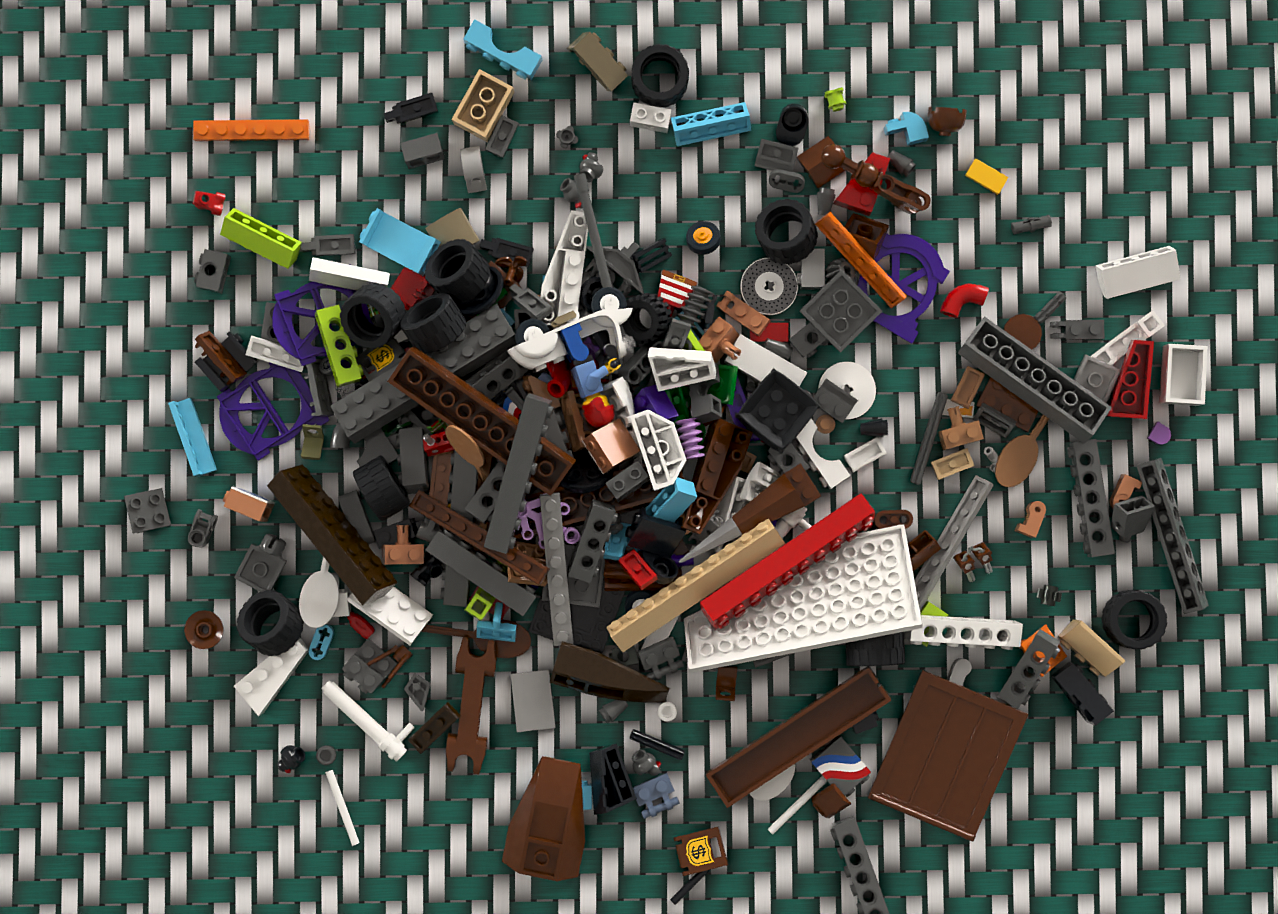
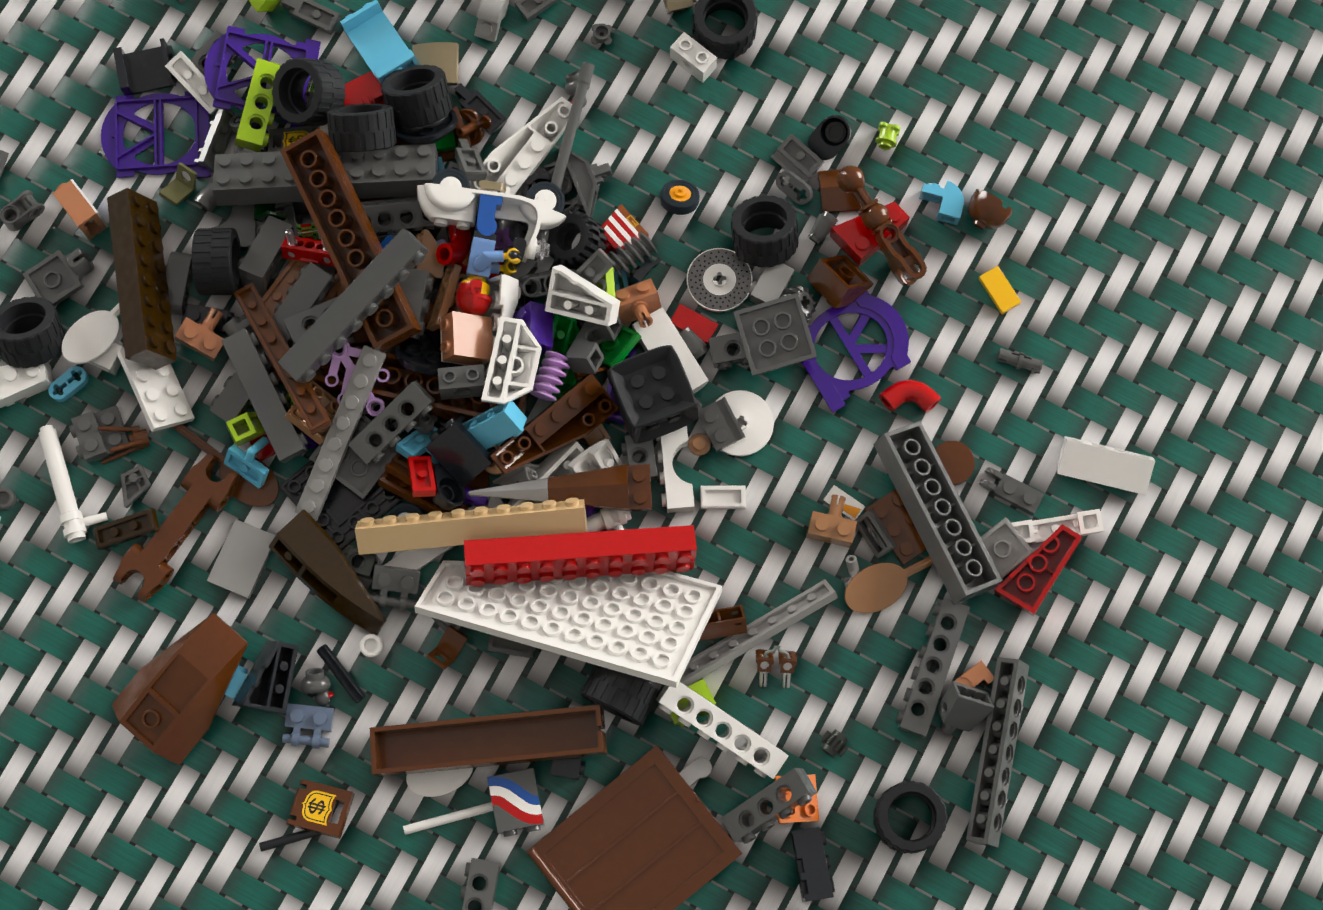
camera: 25 degrees right, 10 degrees down
medium azure fence [168,398,217,477] -> none
reddish brown plate [195,331,247,385] -> none
white brick [309,257,390,290] -> none
red piece [347,612,375,639] -> none
black plate [410,555,443,587] -> none
medium nougat piece [445,425,498,491] -> none
dark grey animal [579,152,603,182] -> none
dark grey cone [599,700,628,723] -> none
black tile [632,238,672,273] -> none
medium azure fence [671,102,751,146] -> none
nougat plate [716,291,771,337] -> none
reddish brown piece [811,783,851,818] -> none
orange tile [815,212,906,308] -> none
black cone [860,418,888,437] -> none
reddish brown plate [874,510,913,529] -> none
dark grey cone [888,150,916,177] -> none
dark grey axle [910,392,948,485] -> none
tan plate [930,448,974,480] -> none
medium nougat tile [950,366,985,409] -> none
nougat leg [1015,501,1046,538] -> none
dark grey axle [1034,292,1066,324] -> none
tan slope [1058,619,1125,677] -> none
medium lavender tile [1147,422,1171,445] -> none
white piece [1160,344,1208,406] -> none

